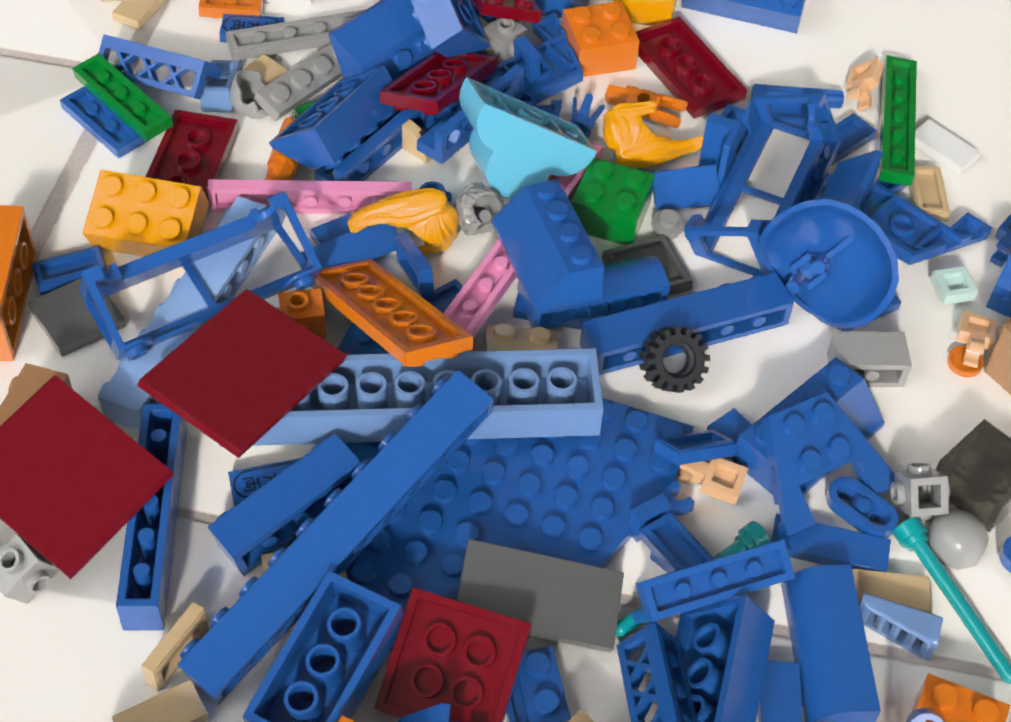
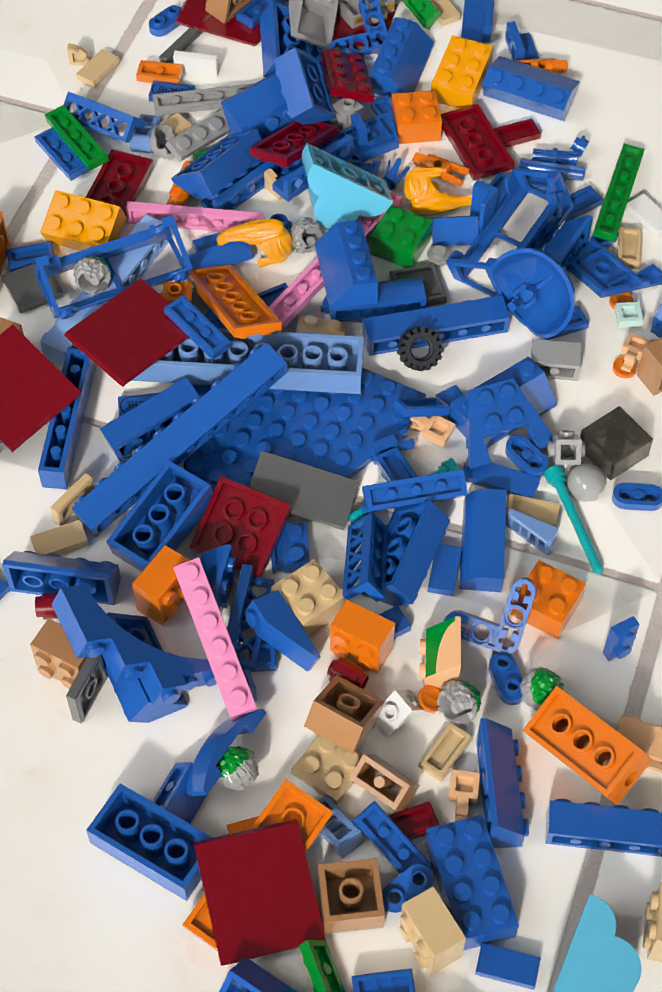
camera: 10 degrees right, 5 degrees up
blue tile [394,231,435,299] -> none
light nougat plate [845,57,884,111] -> none
none -> light grey piece [73,256,111,295]
none -> blue tile [164,295,232,360]
none -> dark red tile [494,118,541,148]
none -> blue pin [532,148,578,166]
none -> blue plate [570,135,590,157]
none -> orange piece [609,292,633,309]

